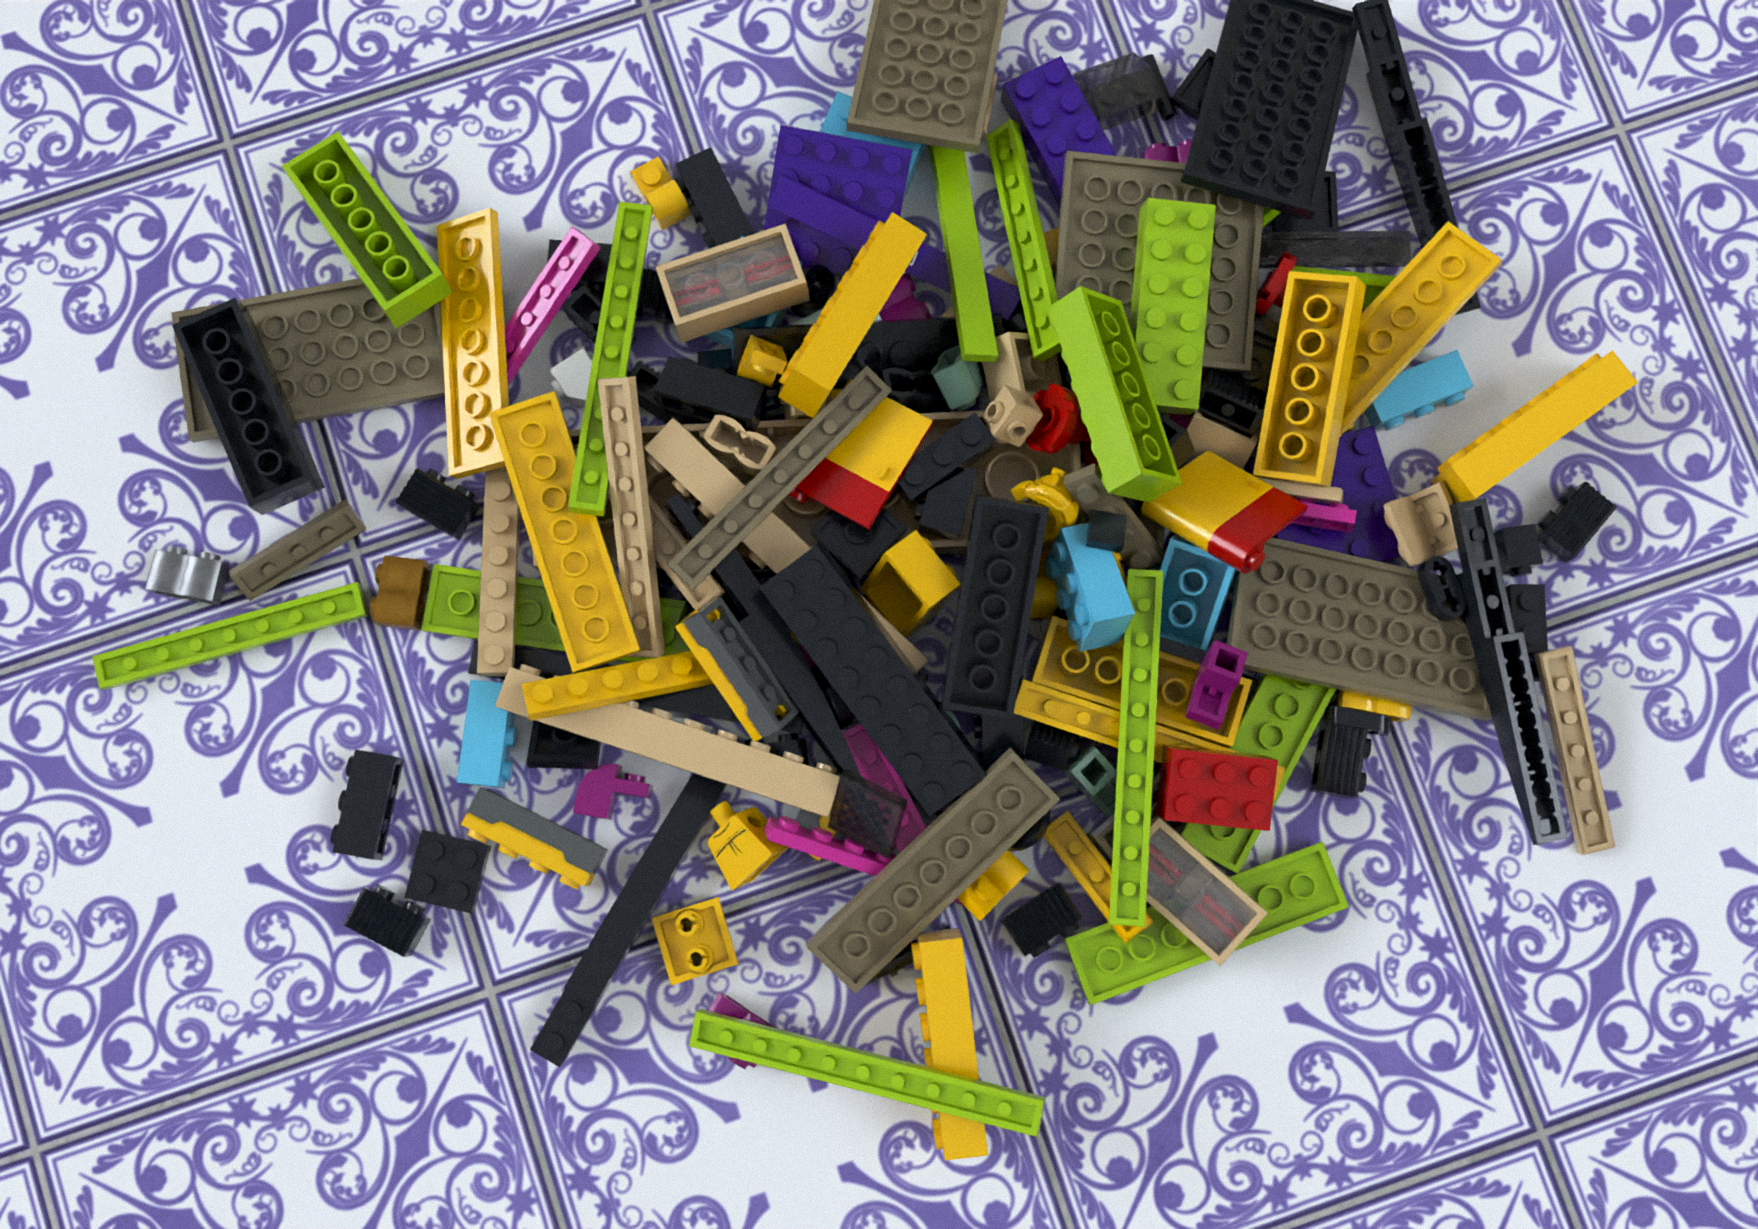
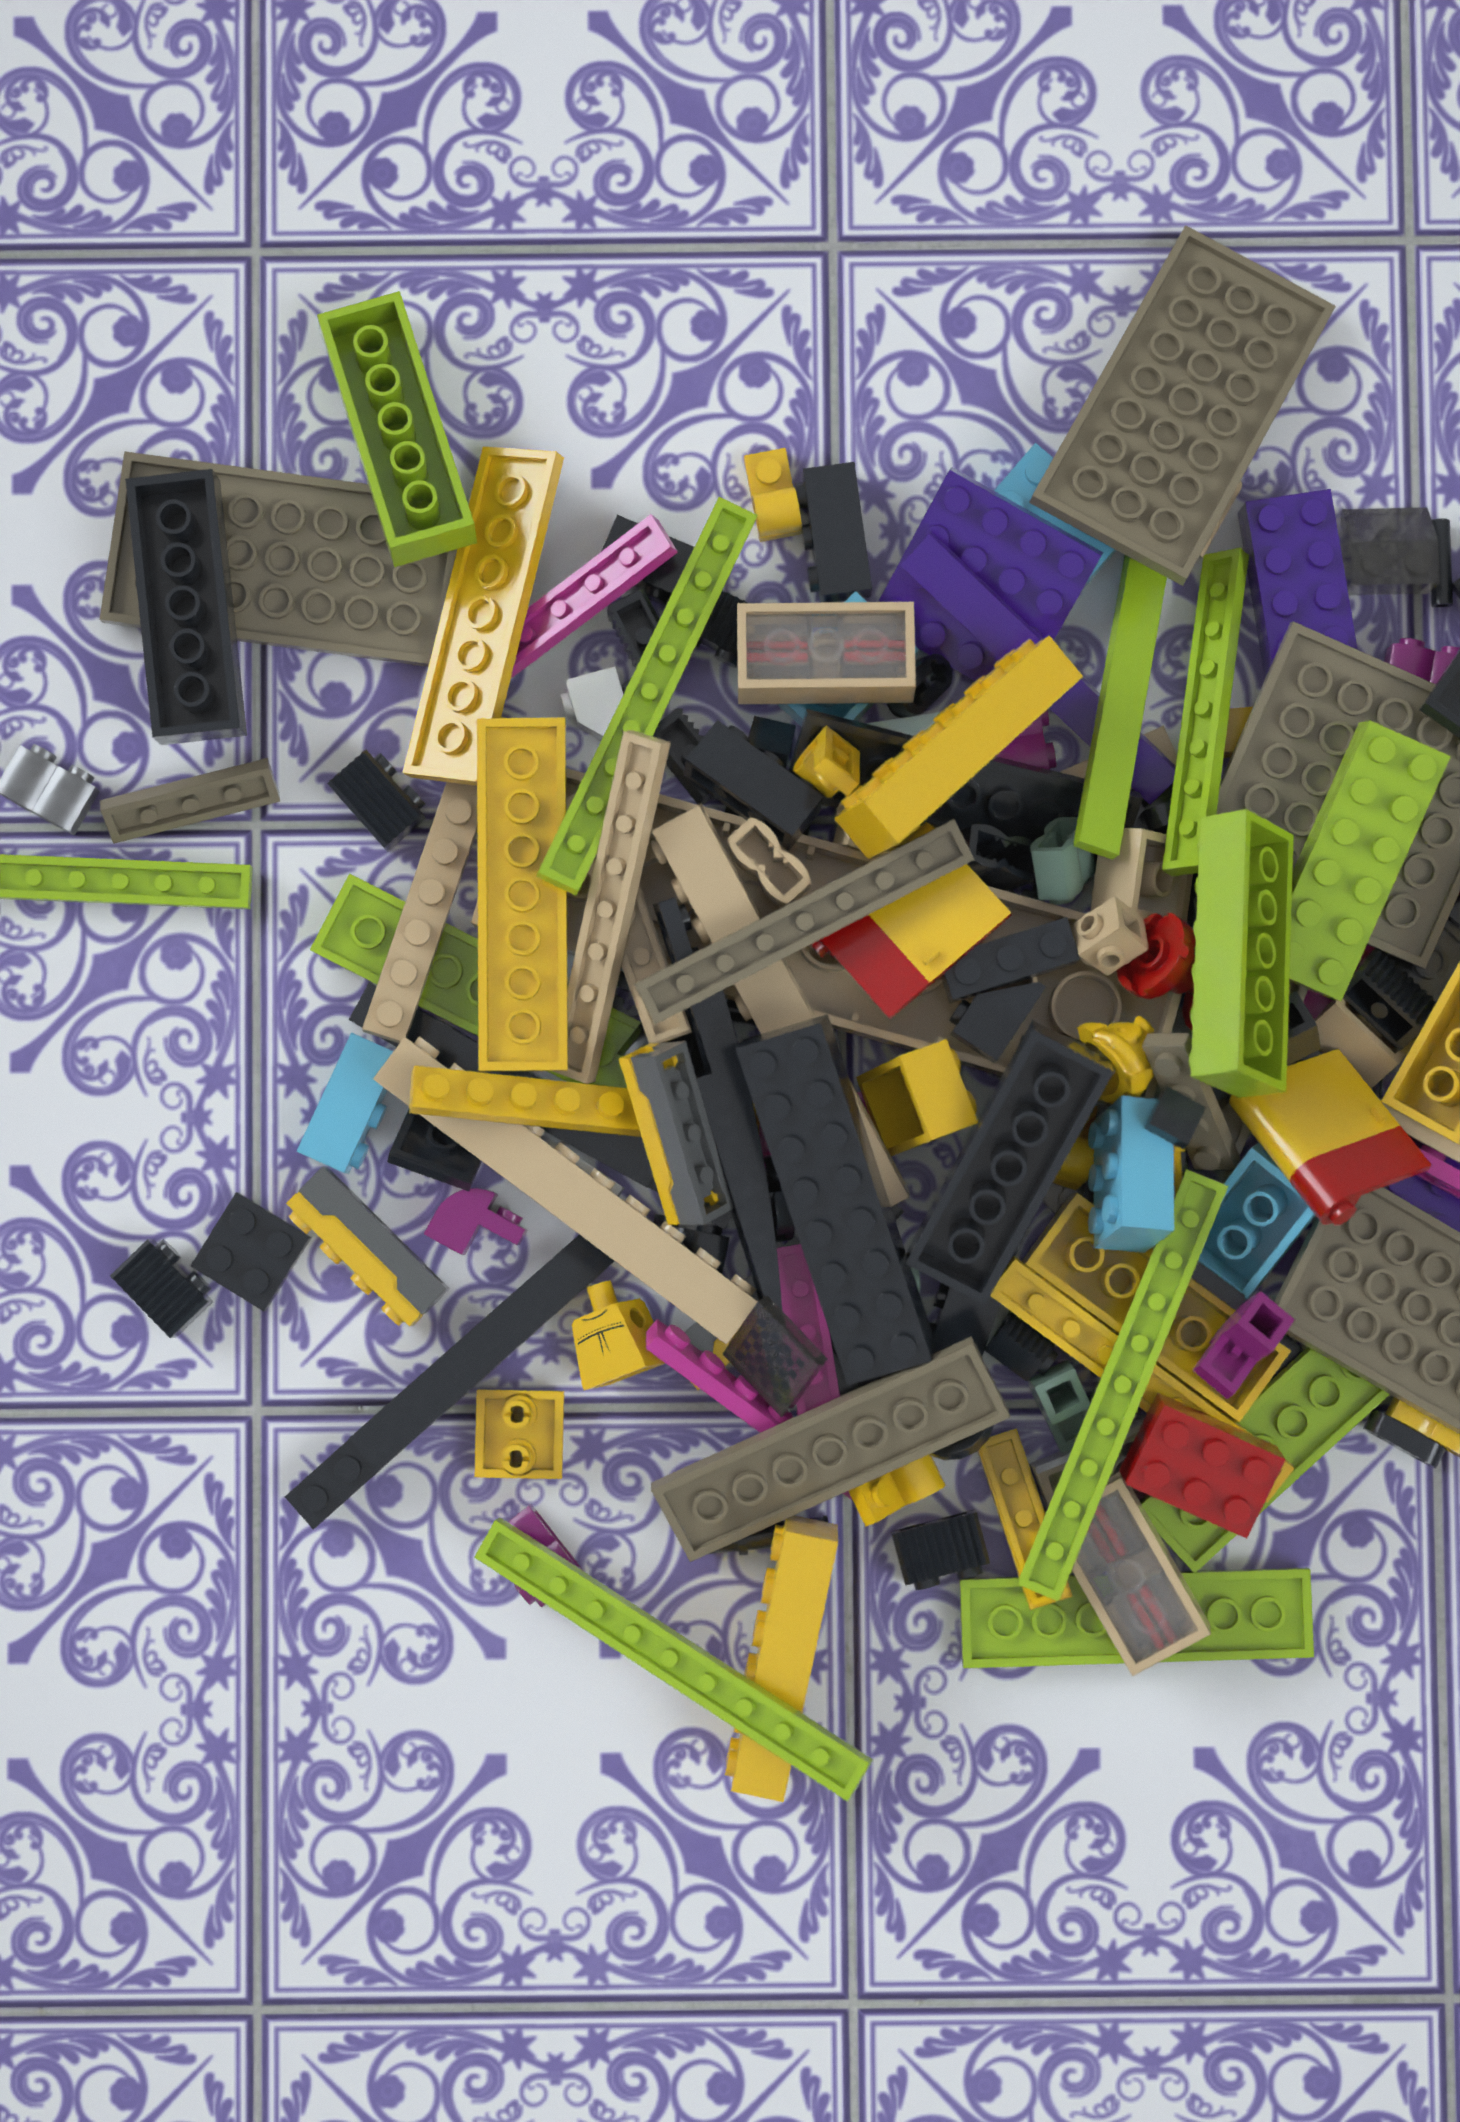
camera: 20 degrees right, 5 degrees up
black brick [330,749,404,860] -> none
pearl gold brick [370,555,431,631] -> none
black tile [809,507,907,580] -> none
black brick [1310,722,1372,799] -> none

